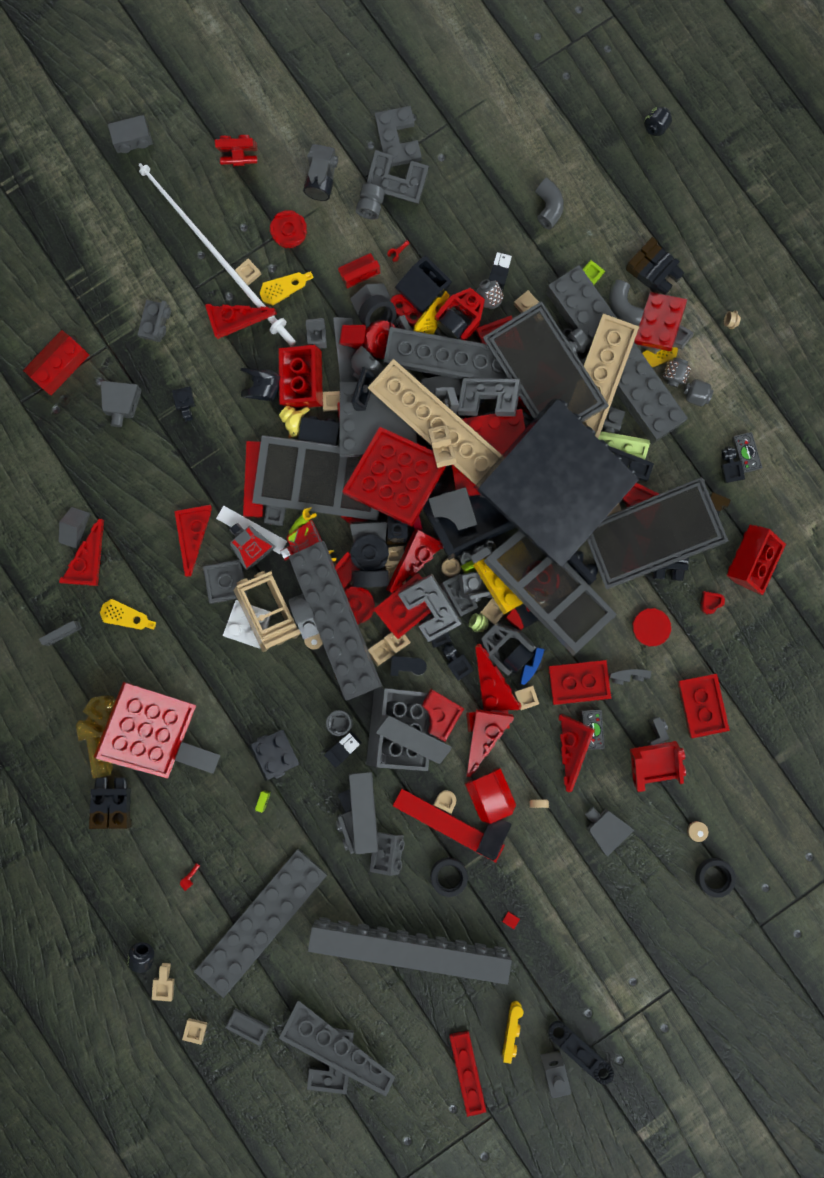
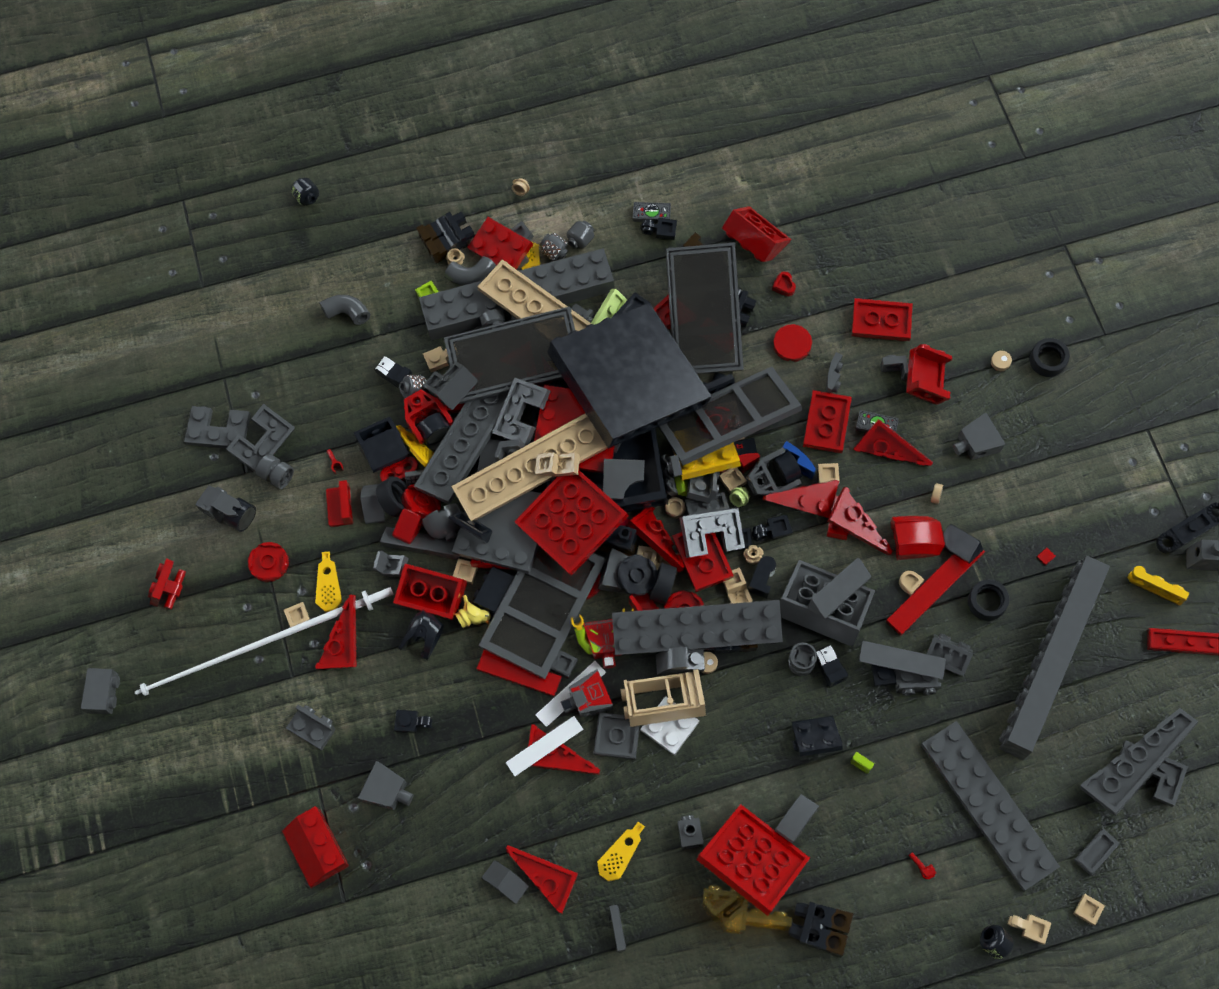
camera: 70 degrees left, 15 degrees down
red tile [421,689,464,742] -> none
none -> dark grey panel [422,361,478,410]
none -> tan plate [446,248,465,265]
none -> white sticker [506,716,583,776]
none -> dark grey brick [677,815,704,850]
none -> tan plate [743,545,764,564]

